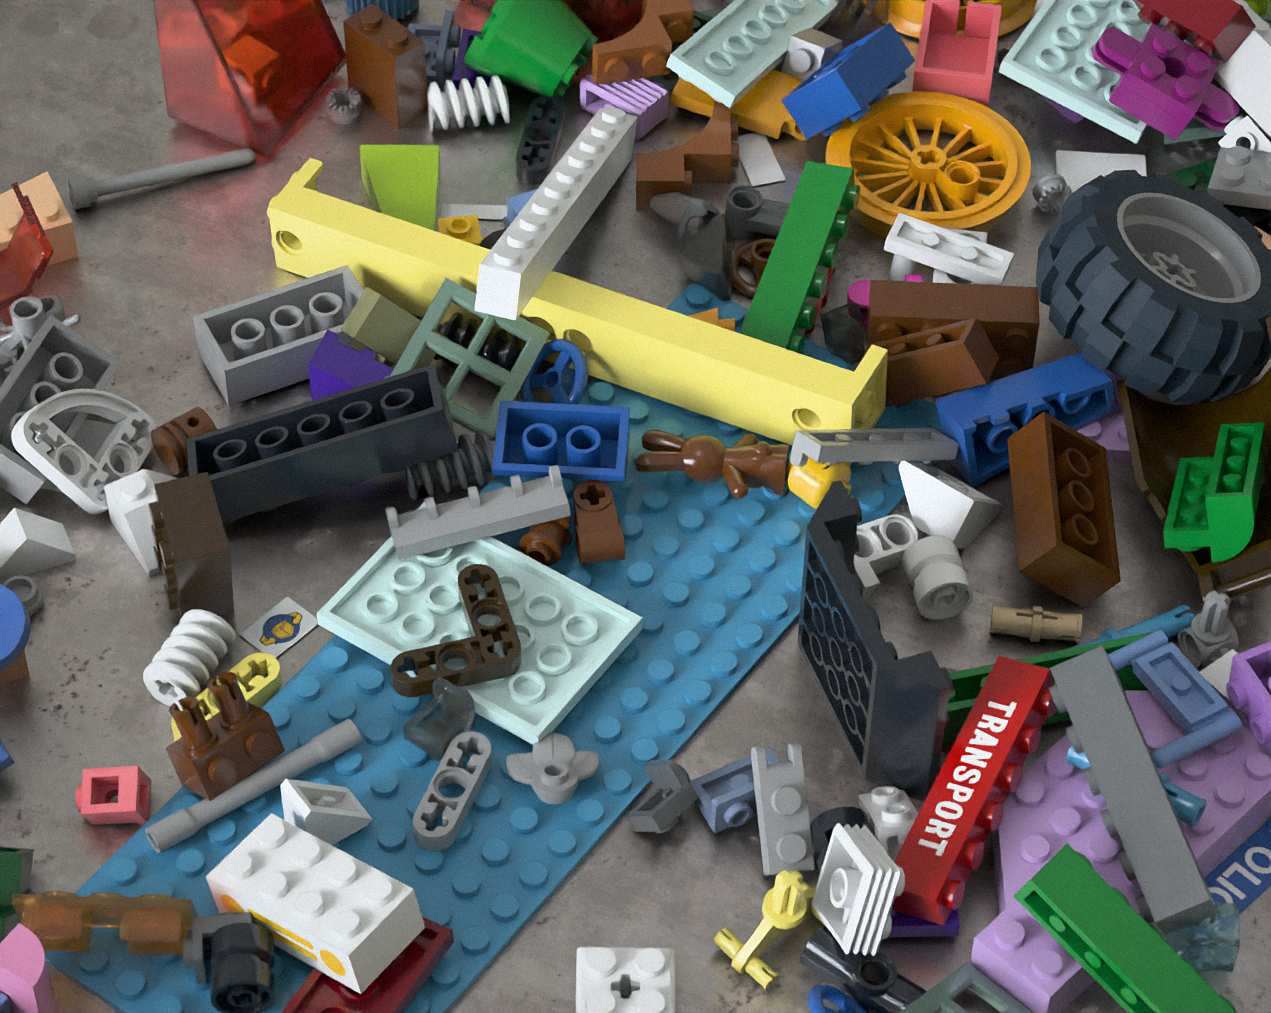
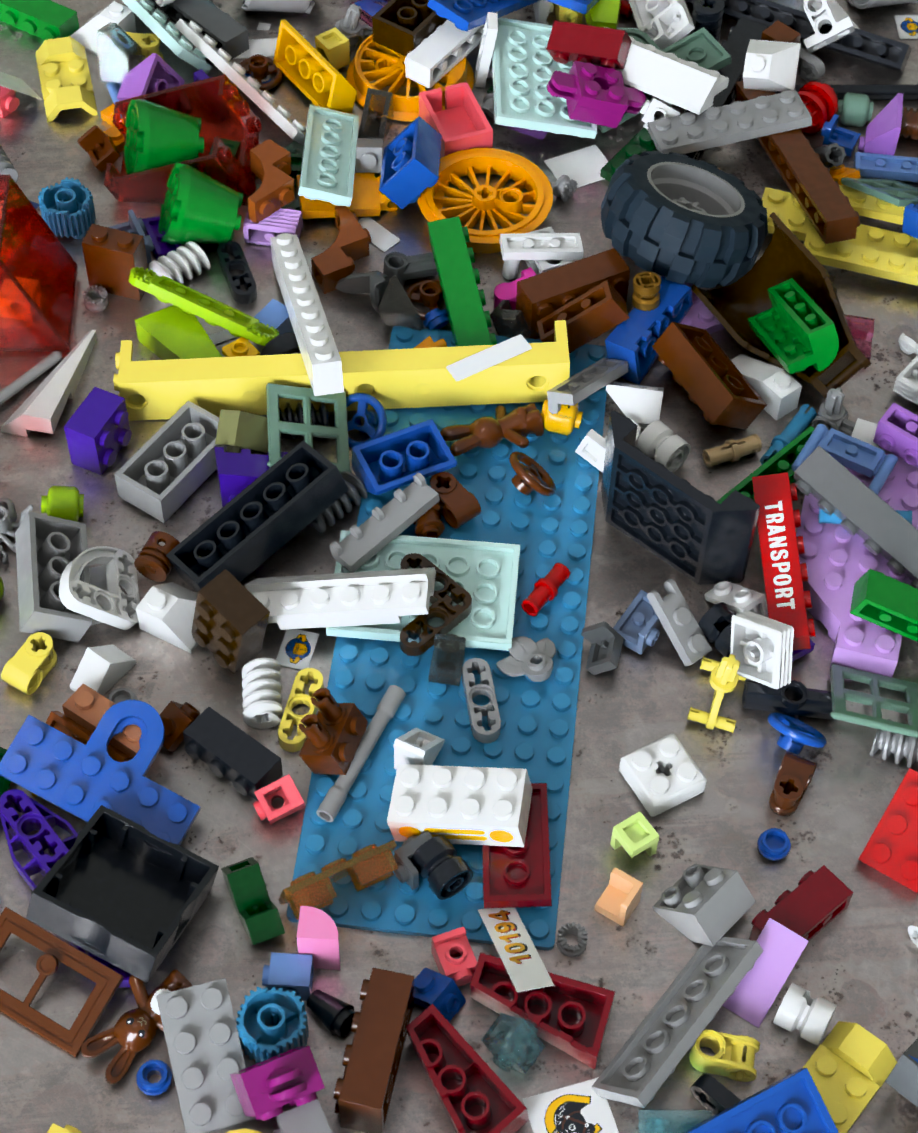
camera: 30 degrees left, 5 degrees up
none -> white wedge [1,330,97,437]
none -> lime head [41,486,84,522]
none -> dark purple brick [64,387,132,476]
none -> lime plate [128,267,279,346]
none -> reddish brown bracket [160,701,200,752]
none -> black brick [183,707,283,801]
none -> white slope [245,567,436,630]
none -> blue plate [423,308,449,330]
none -> white sticker [446,334,532,381]
none -> reddish brown piece [509,452,556,496]
none -> red pin [521,563,570,616]
none -> pearl gold wheel [632,272,661,311]
none -> white slope [731,354,802,421]

